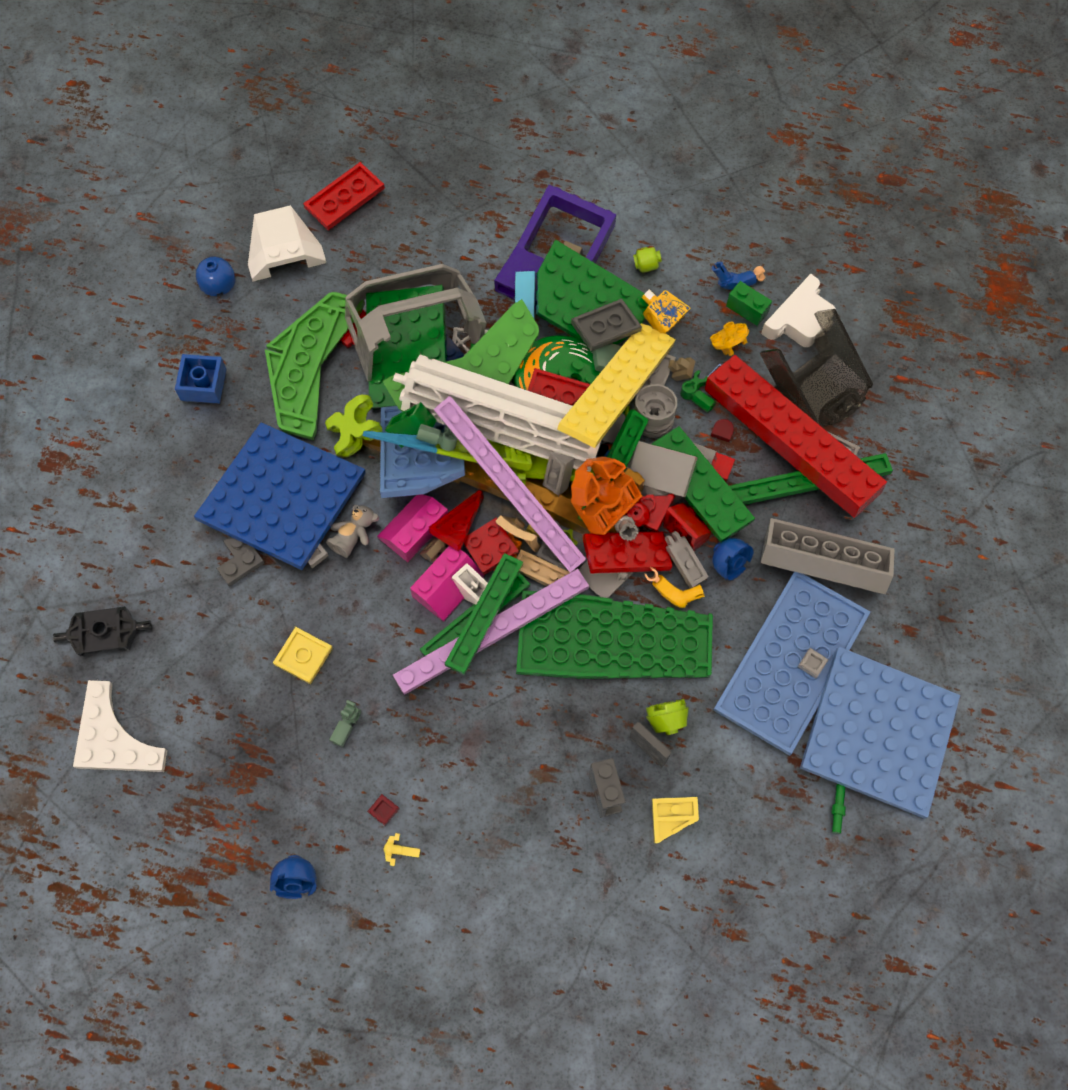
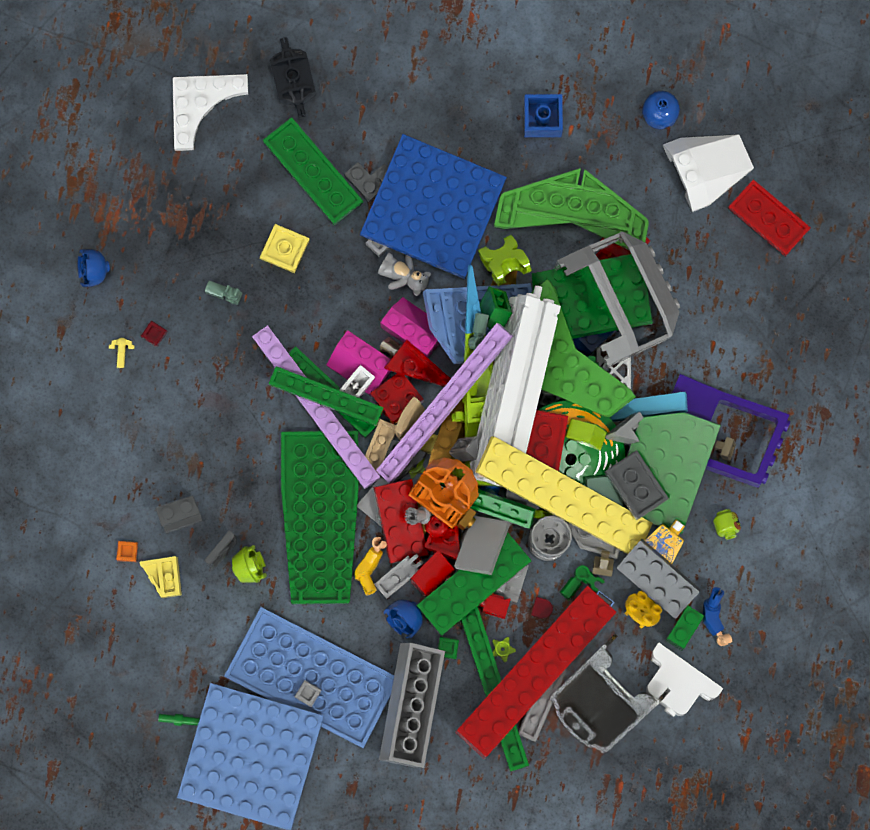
camera: 85 degrees right, 10 degrees up
none -> orange tile [116,541,138,562]
none -> green plate [263,117,363,225]
none -> green tile [438,637,459,660]
none -> lime plate [493,637,516,662]
none -> lime slope [565,419,607,451]
none -> light grey slope [605,412,643,444]
none -> plate [617,539,701,619]

